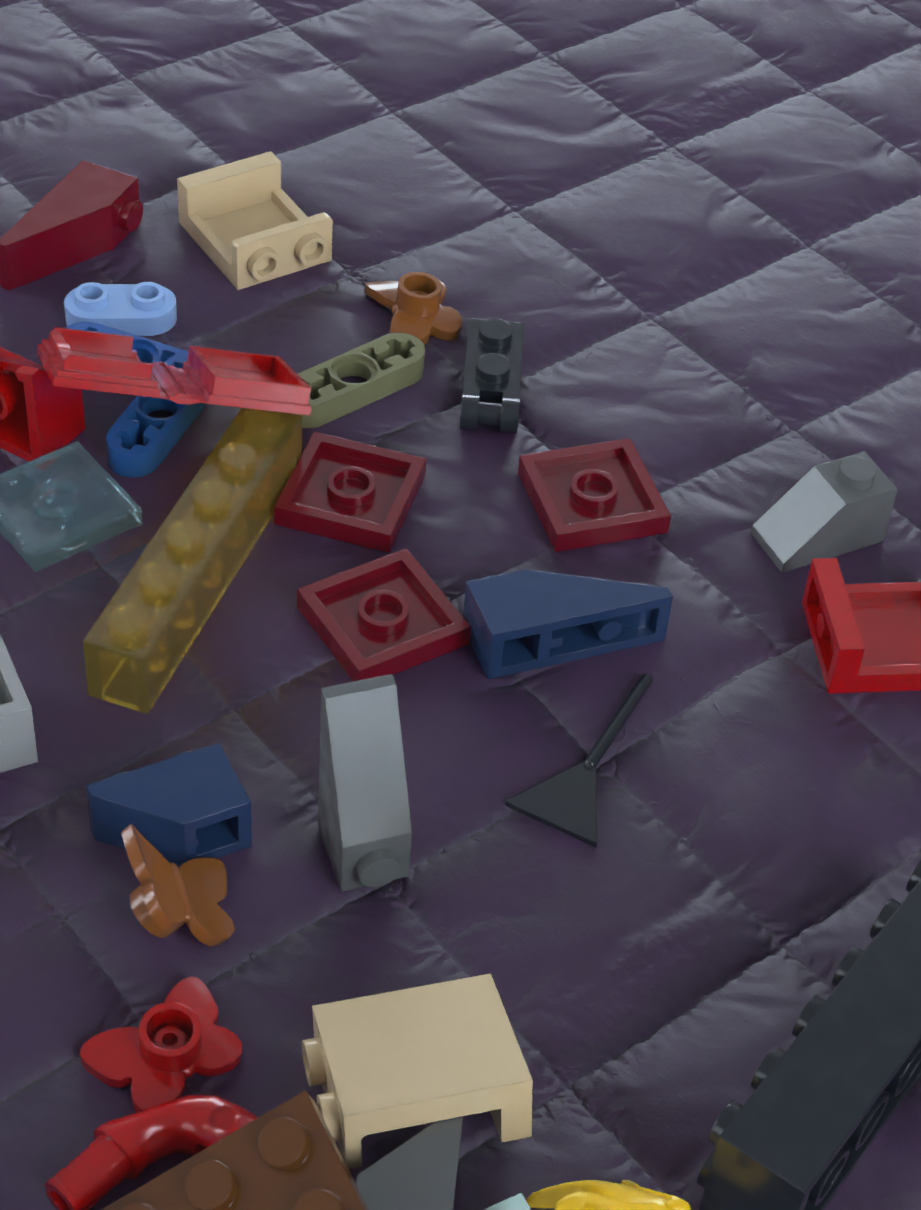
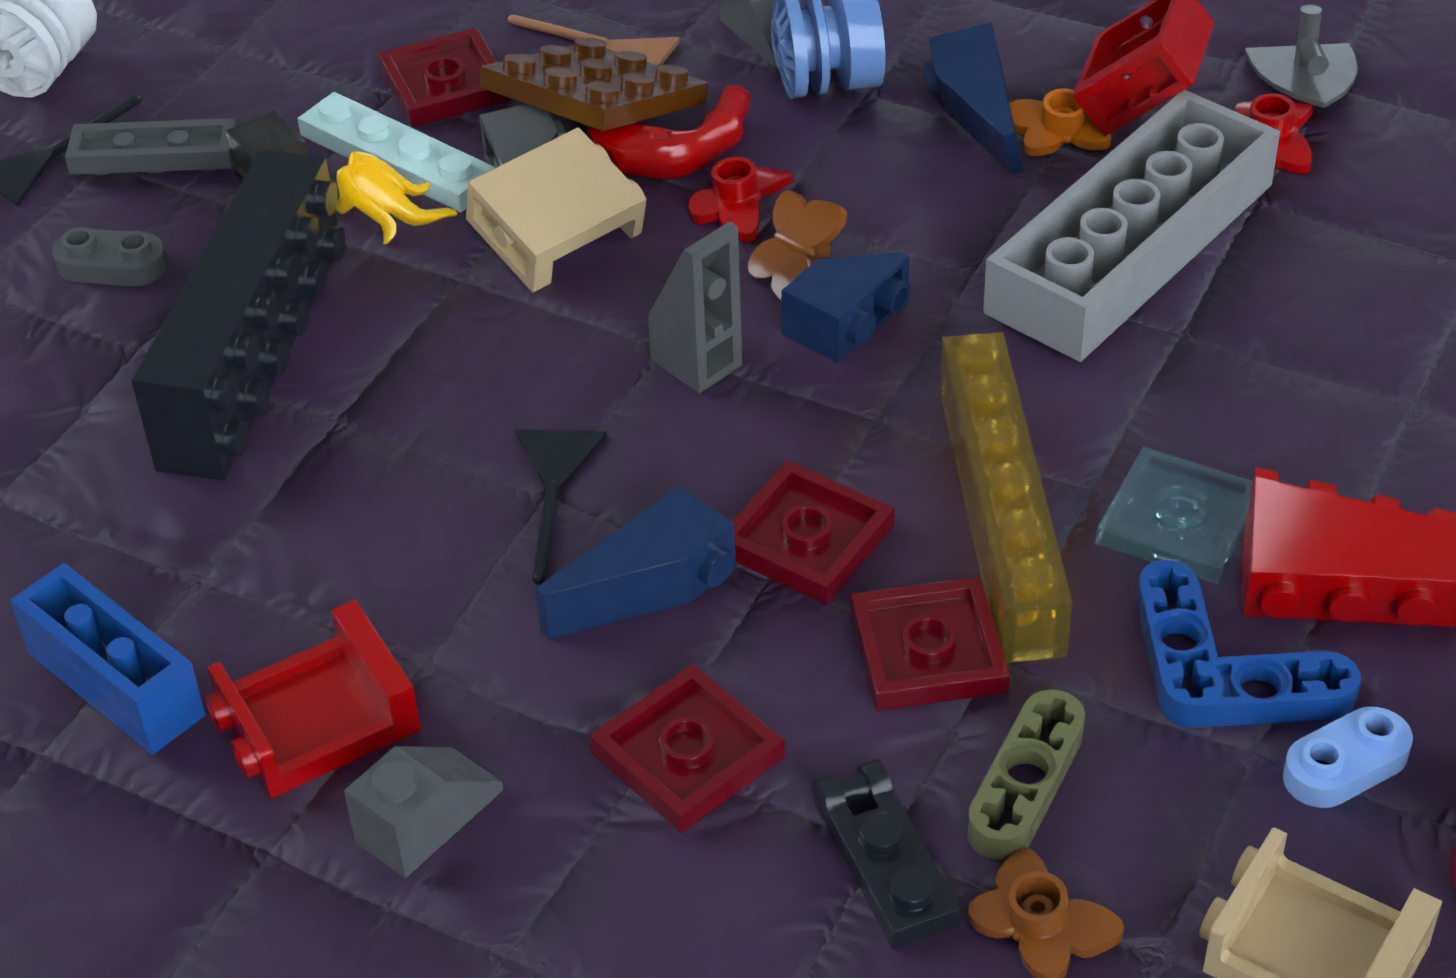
camera: 160 degrees right, 0 degrees up
red piece [37,327,312,416] -> none

